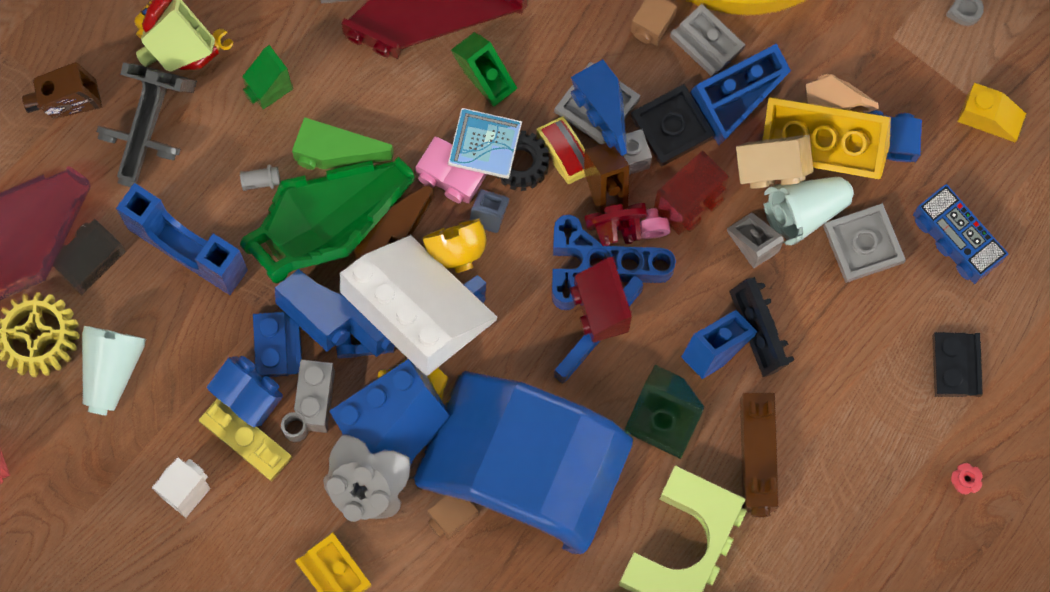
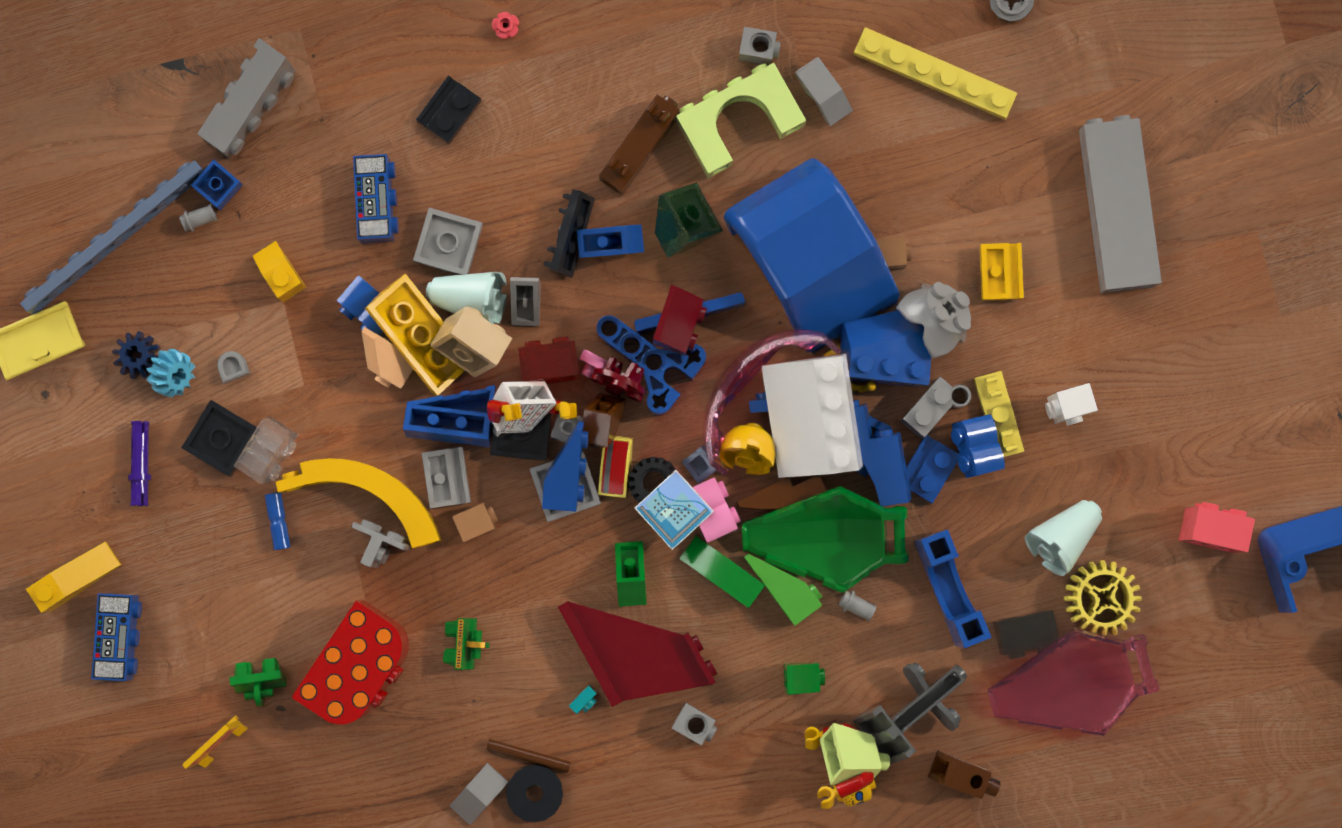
camera: 145 degrees left, 10 degrees up
none -> torso [487,381,577,439]
none -> green slope [679,536,765,608]
none -> clear pink windscreen [703,330,842,475]

